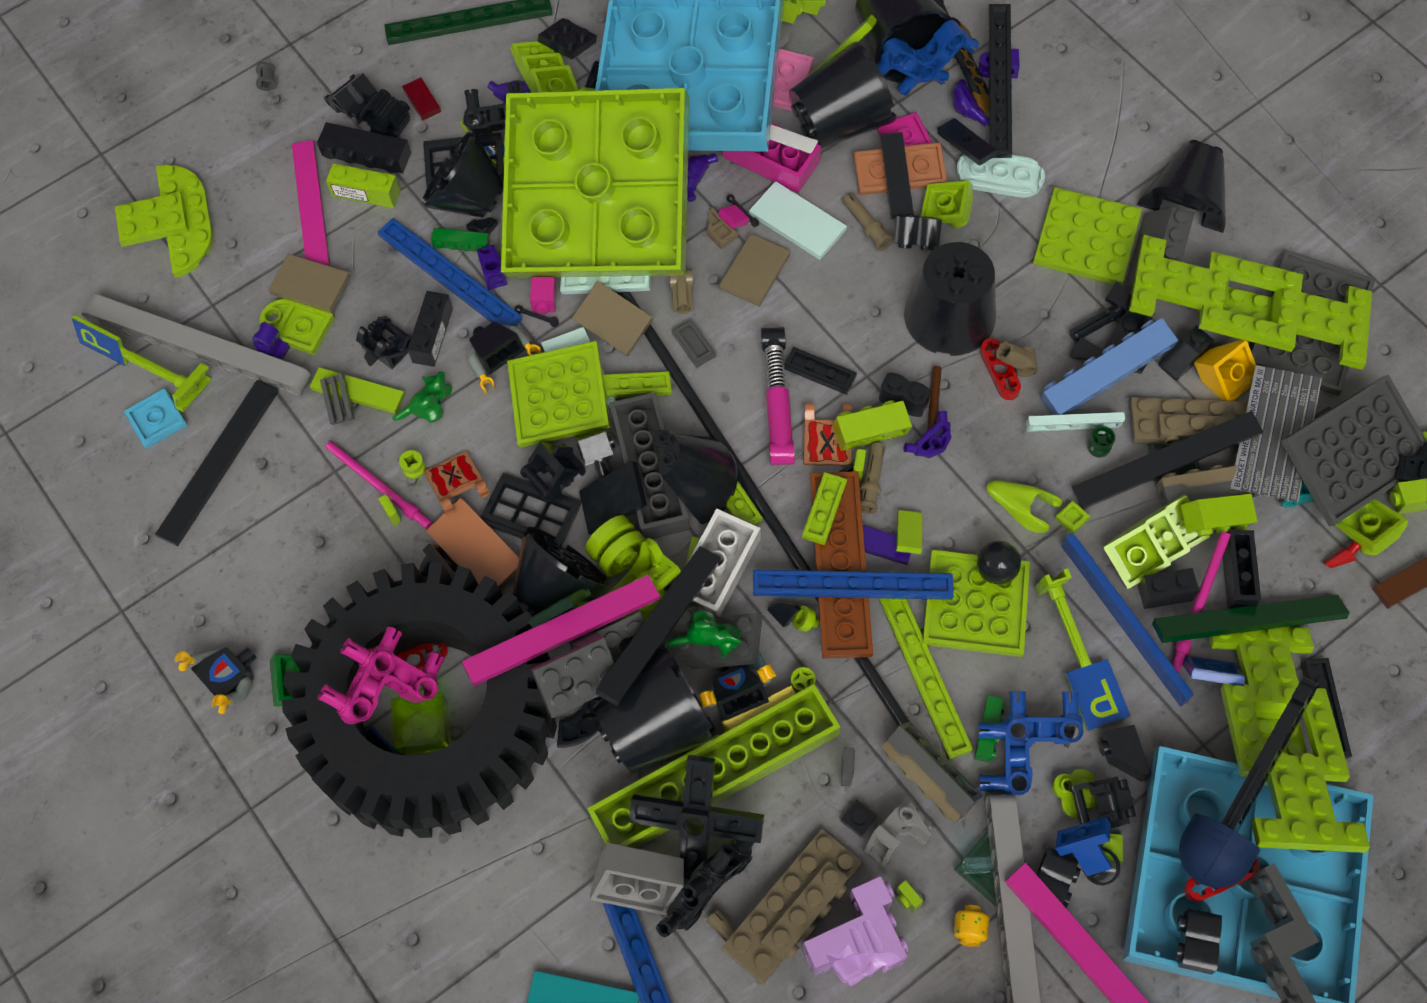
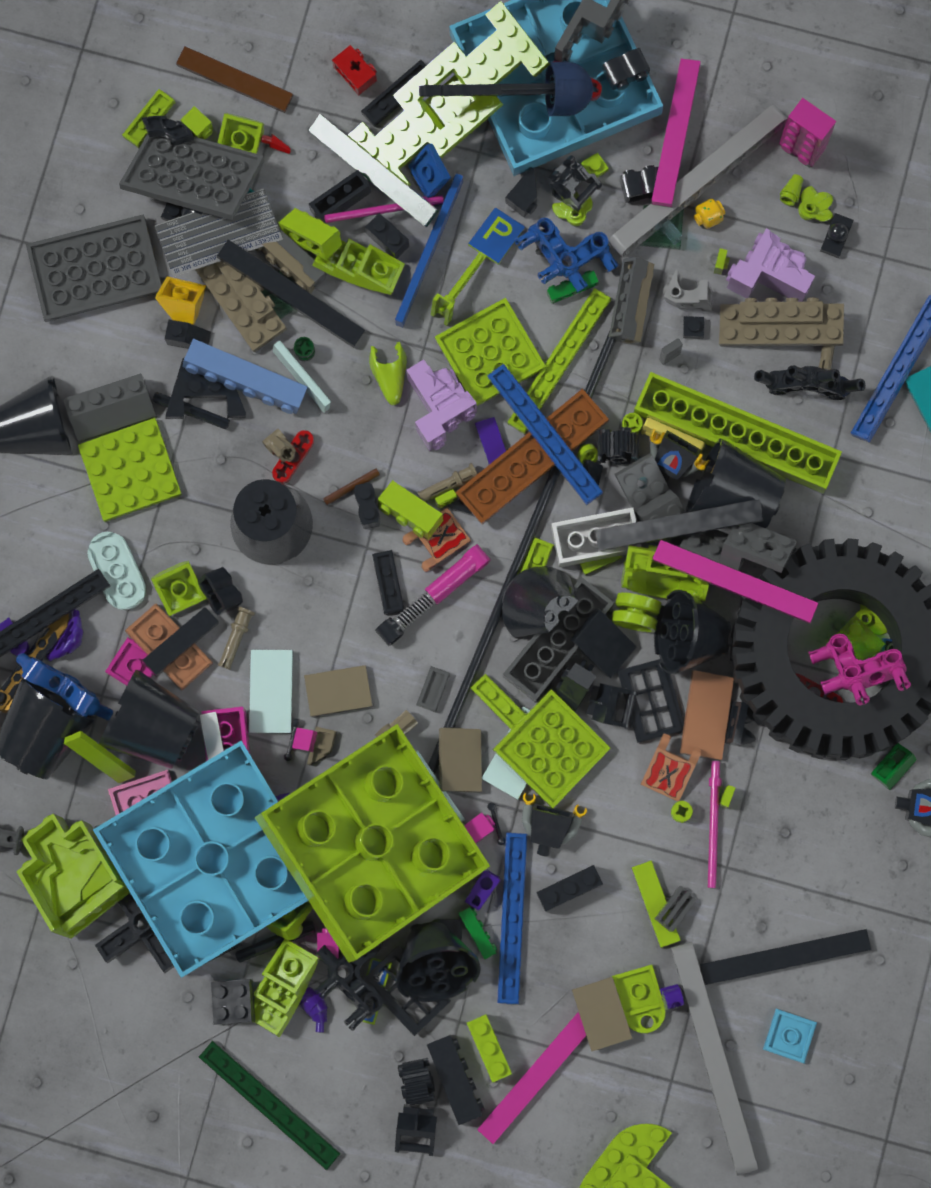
camera: 125 degrees left, 15 degrees up
lime piece [71,315,212,412] -> none
black piece [356,316,412,370] -> none
green animal [392,372,452,423] -> none
dark red tile [402,77,441,121] -> none
clear green tile [529,586,591,628] -> none
light grey slope [590,843,684,915] -> none
black piece [630,755,764,879] -> none
green animal [667,610,742,659] -> none
lime tile [802,472,847,545] -> none
lime tile [896,510,922,554] -> none
dark purple piece [903,411,952,458] -> none
black tile [937,118,997,166] -> none
black piece [977,540,1021,585] -> none
lime tile [1055,500,1091,534] -> none
blue piece [1055,816,1120,886] -> none
lime piece [1129,235,1372,370] -> none
none -> red brick [332,45,377,96]
none -> lavender brick [406,359,477,451]
none -> black brick [598,427,639,465]

